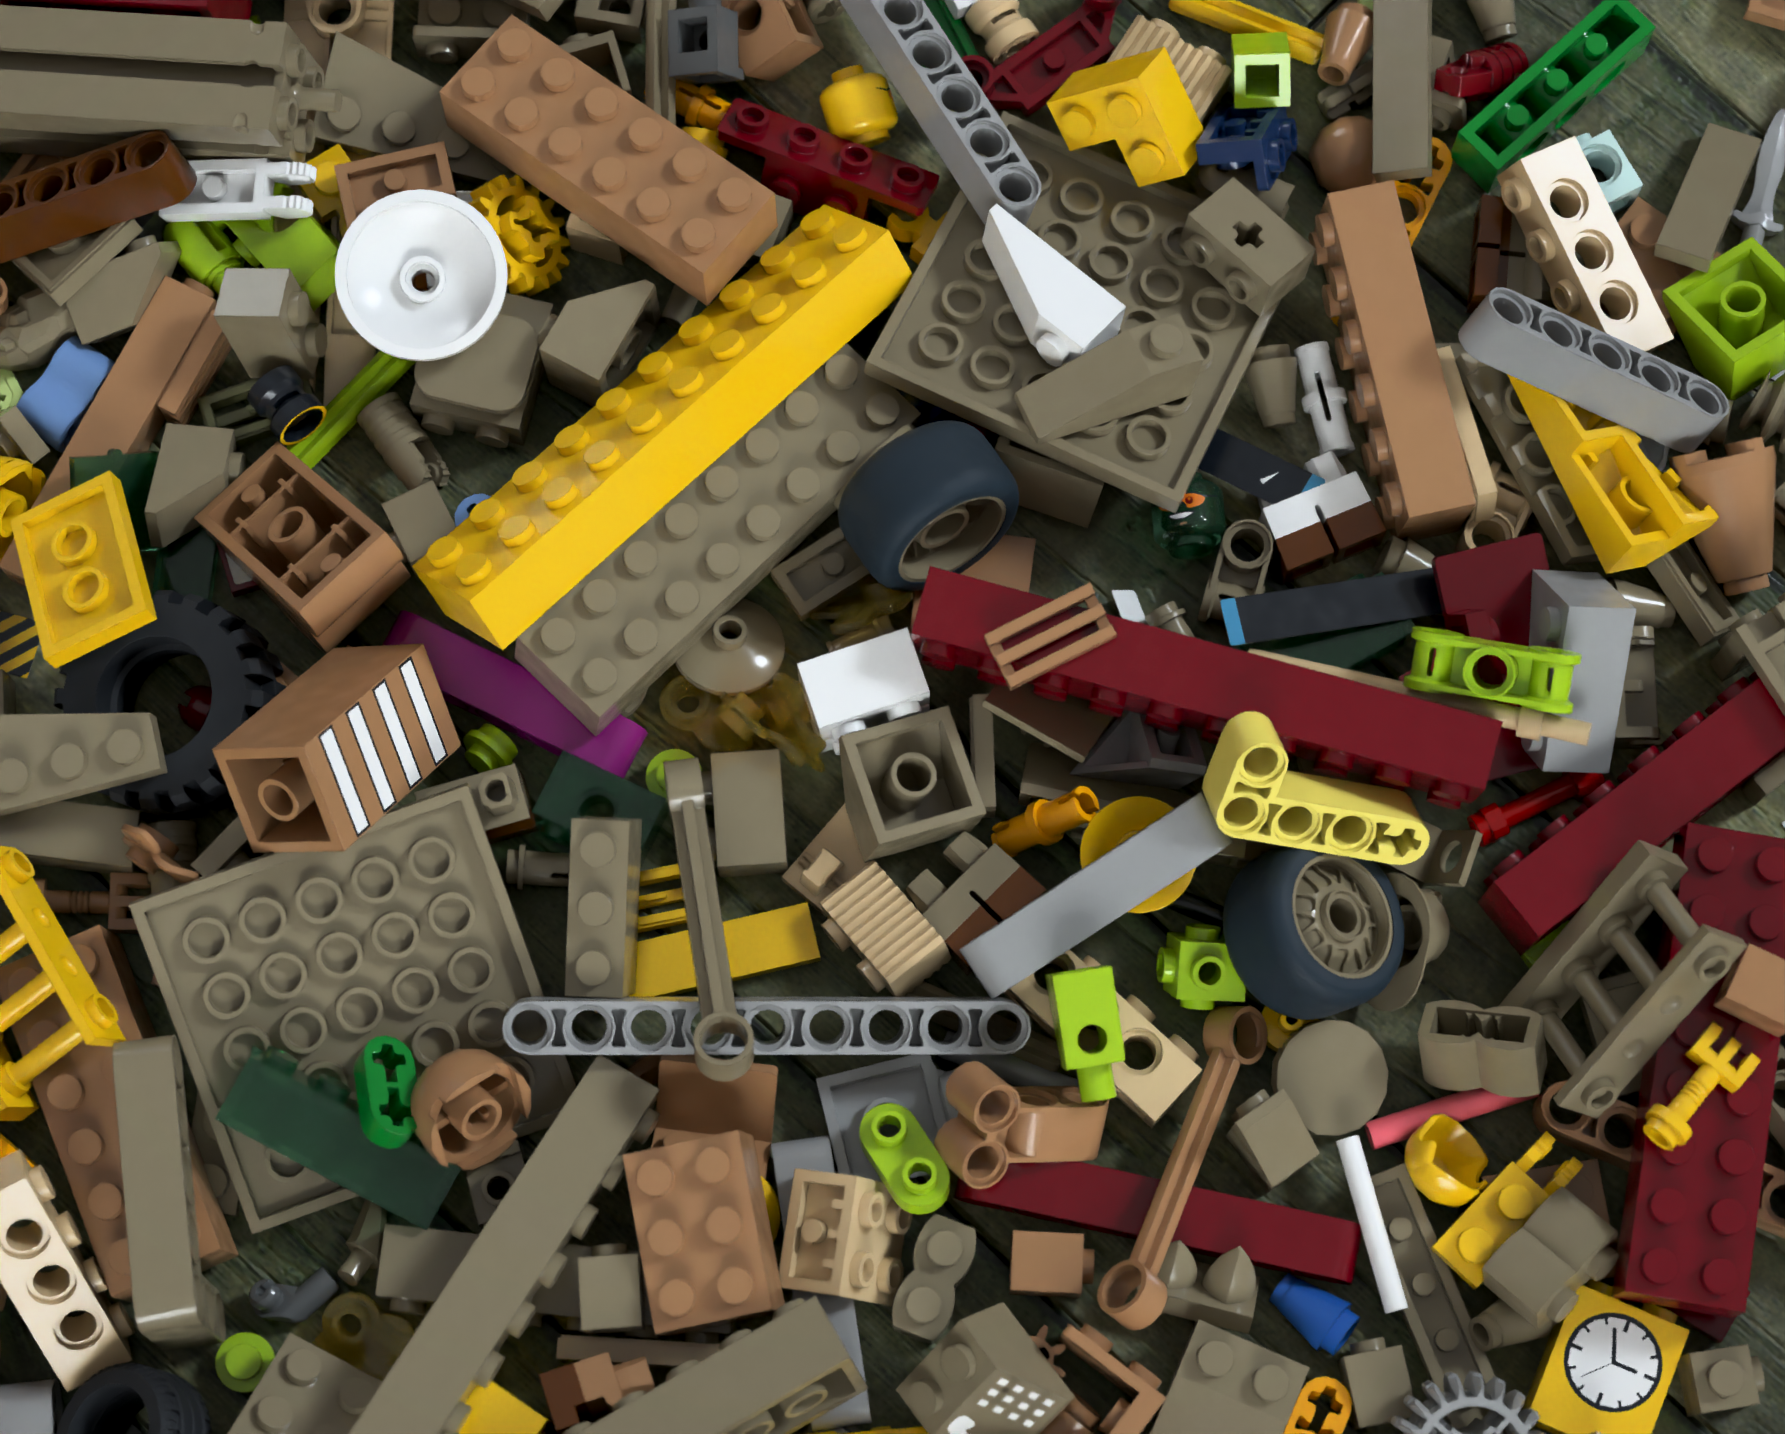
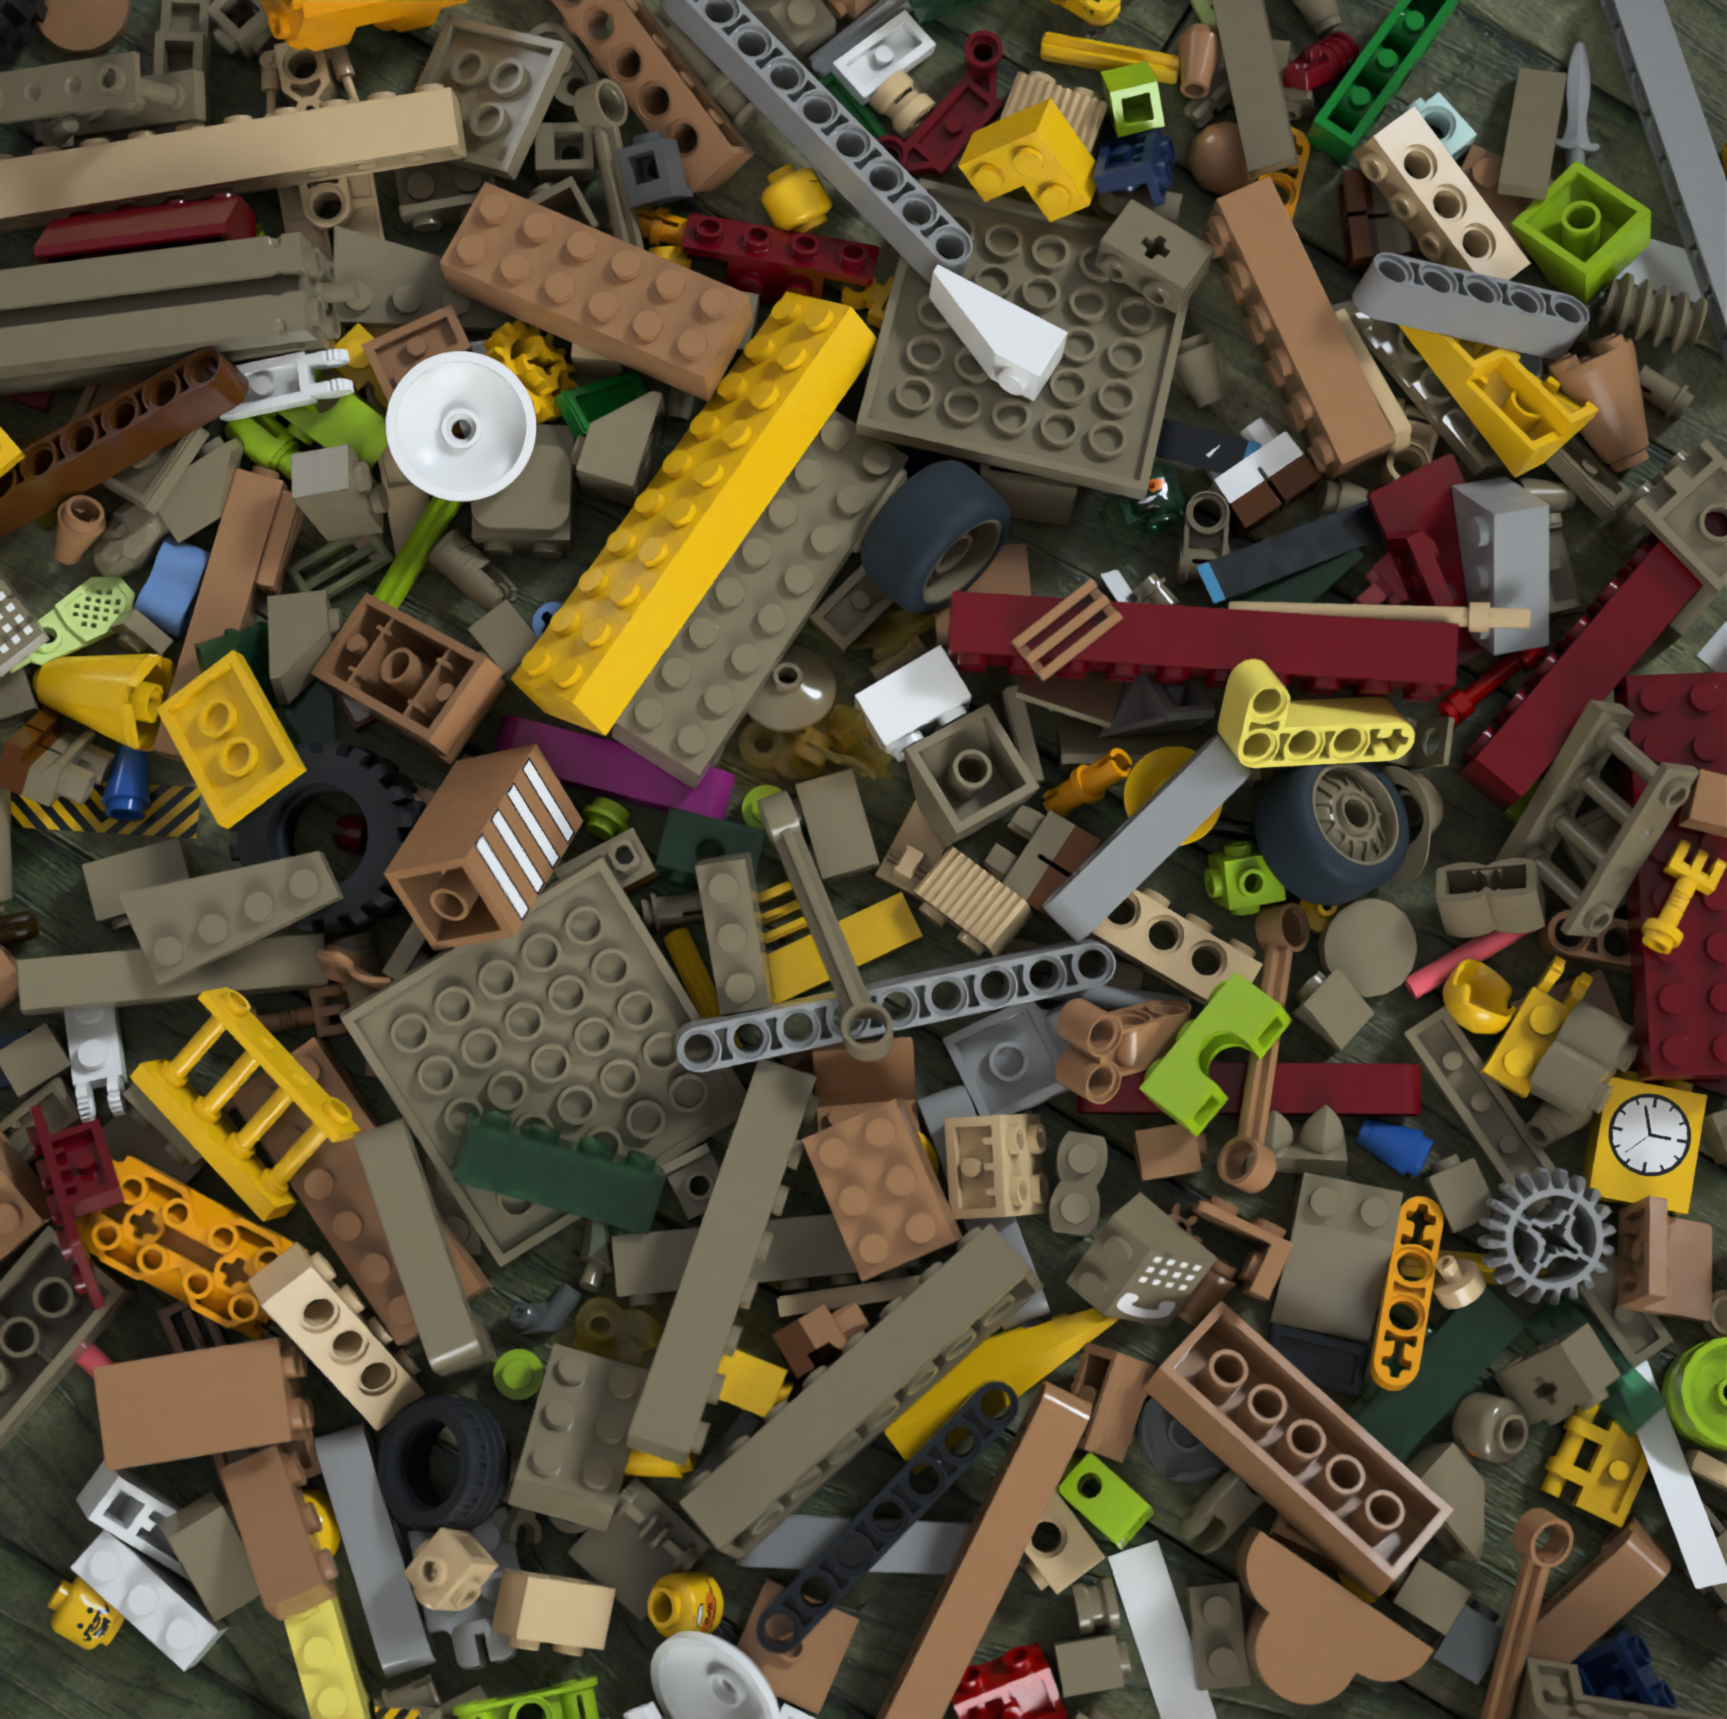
camera: 15 degrees left, 5 degrees up
black wheel [247,365,327,445] -> none
green beam [354,1036,417,1149] -> none
medium nougat cylinder [410,1049,531,1170] -> none
dark tan brick [577,1244,646,1335] -> none
lime plate [860,1103,950,1215] -> none
dark tan slope [1014,313,1204,445] -> none
lime torso [1045,965,1126,1103] -> none
white pin [1294,341,1355,458] -> none
white bar [1336,1135,1408,1314] -> none
lime piece [1403,626,1582,714] -> none
none -> green tile [554,370,648,440]
none -> yellow axle [664,927,743,1048]
none -> lime arch [1139,971,1292,1137]

